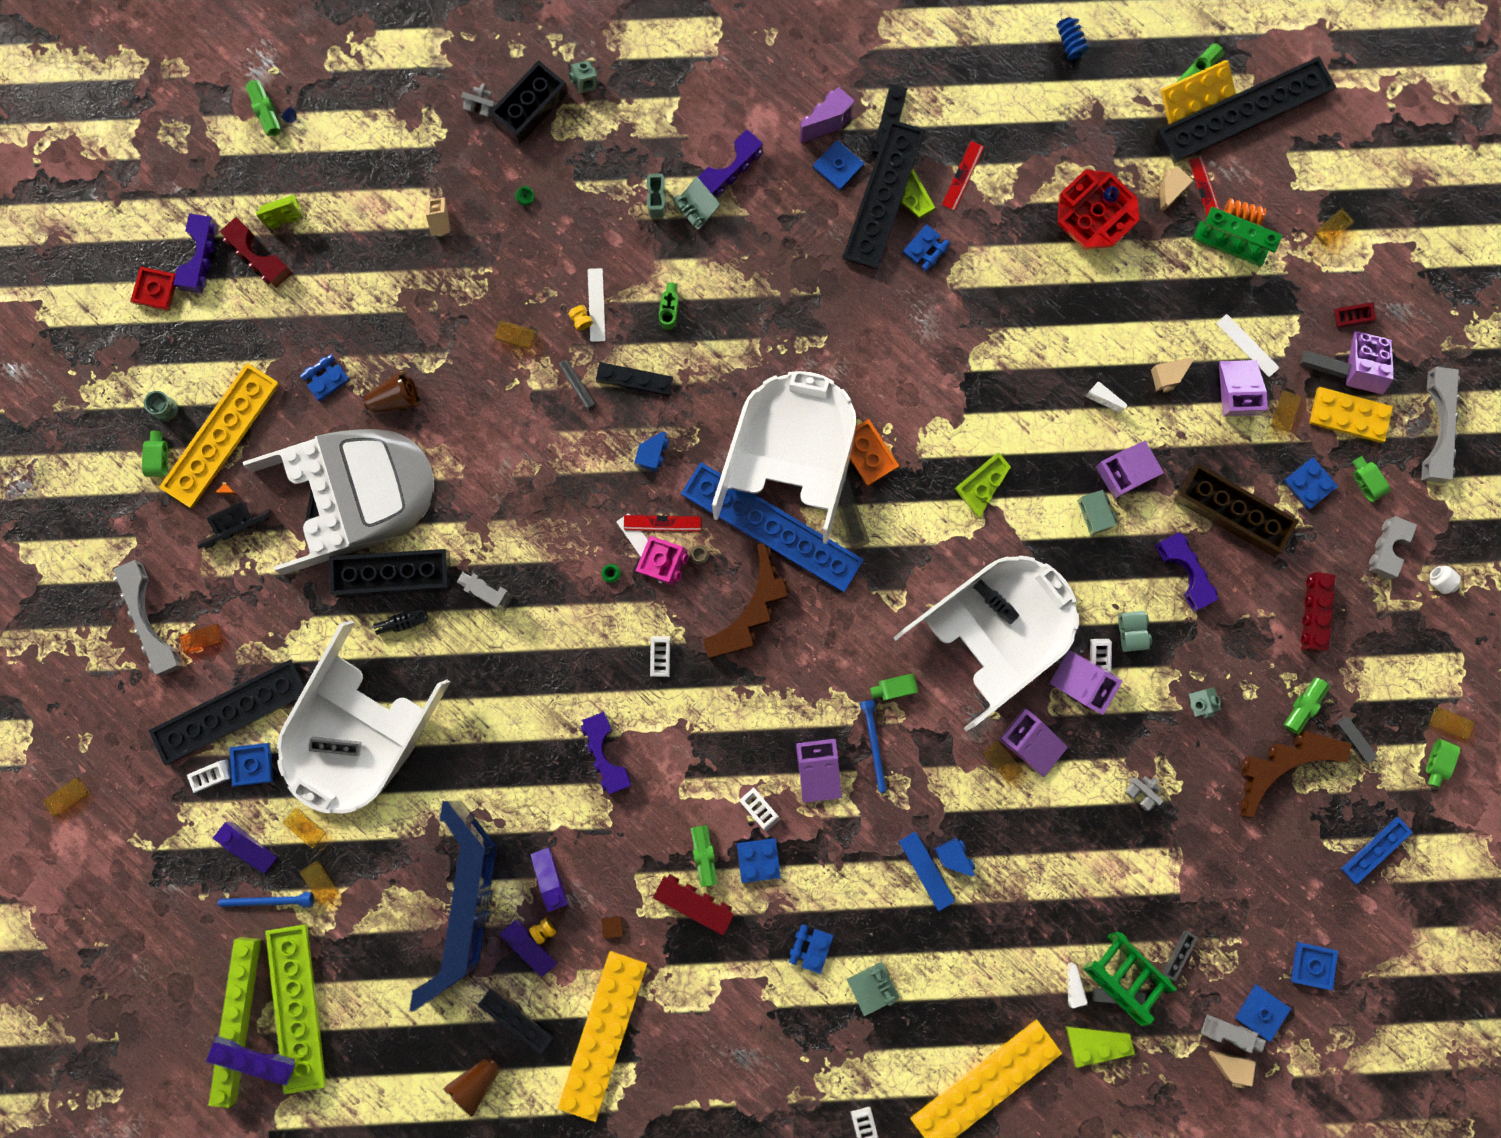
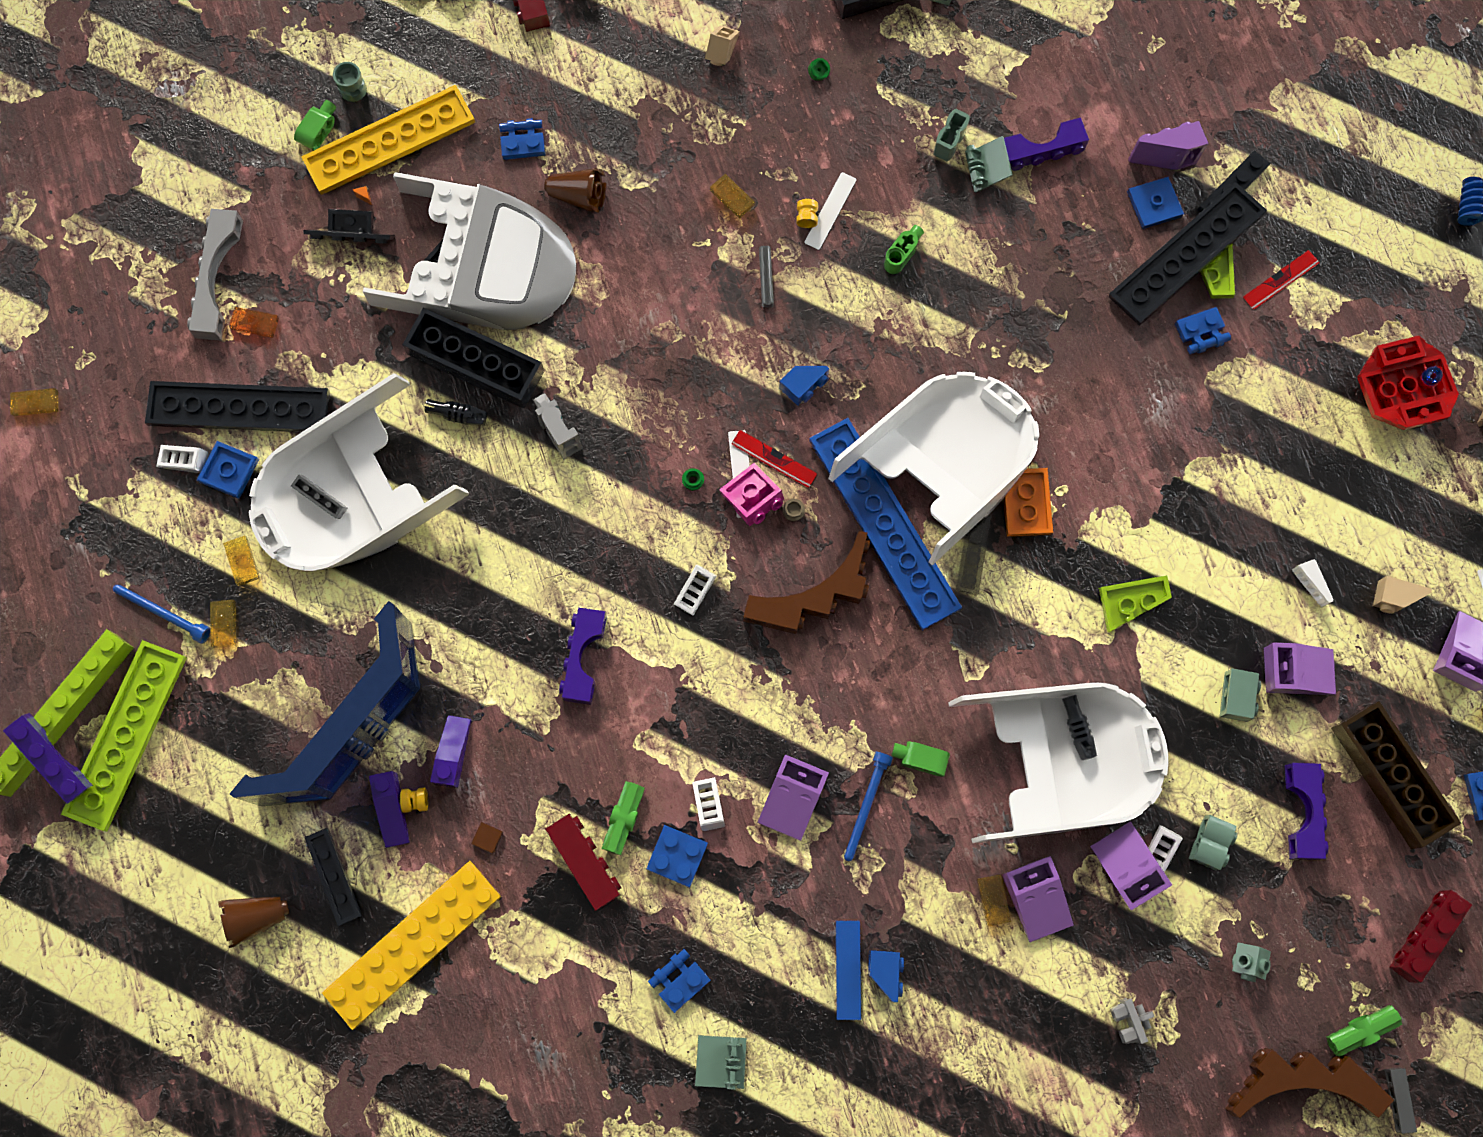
camera: 30 degrees right, 5 degrees down
dark purple slope [213,822,278,874] -> none
black plate [596,362,673,396] -> none

